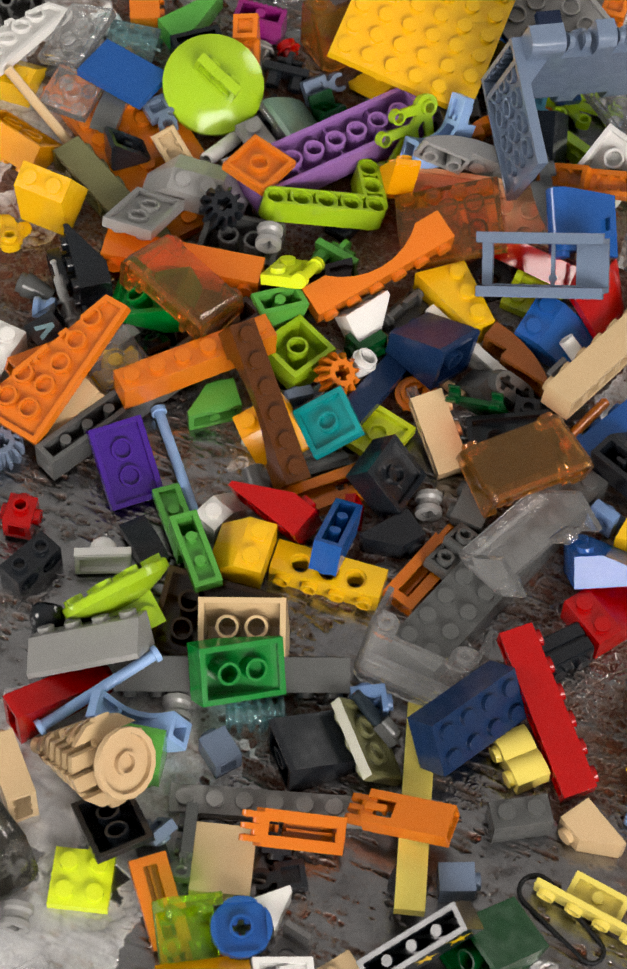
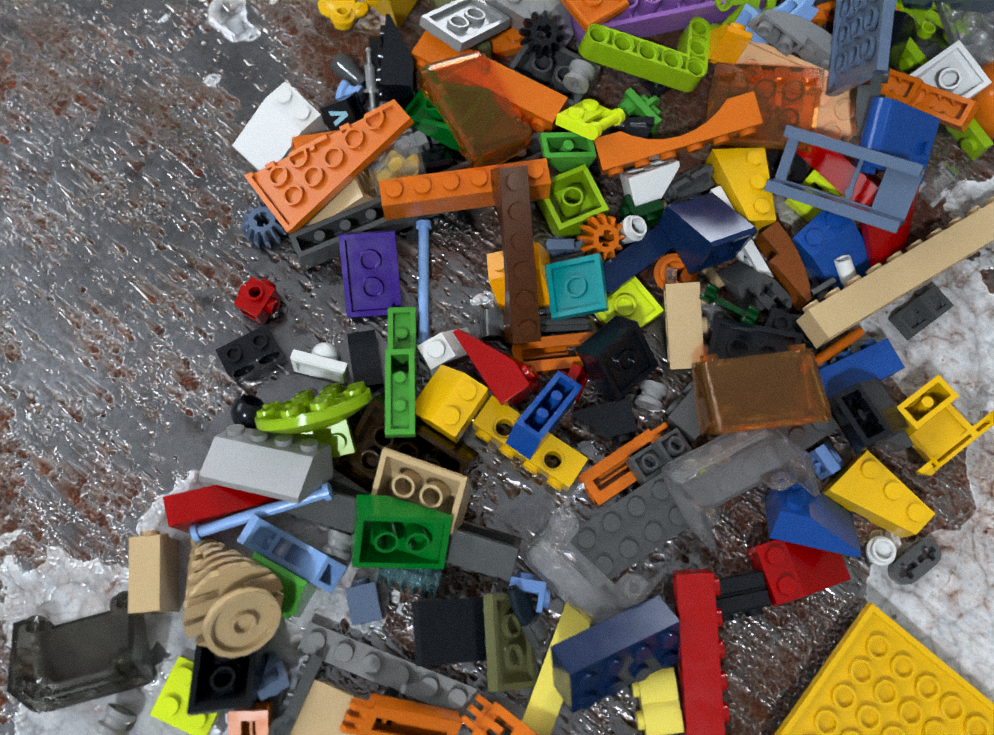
camera: 20 degrees right, 15 degrees up
bright green slope [187,378,242,431] -> none

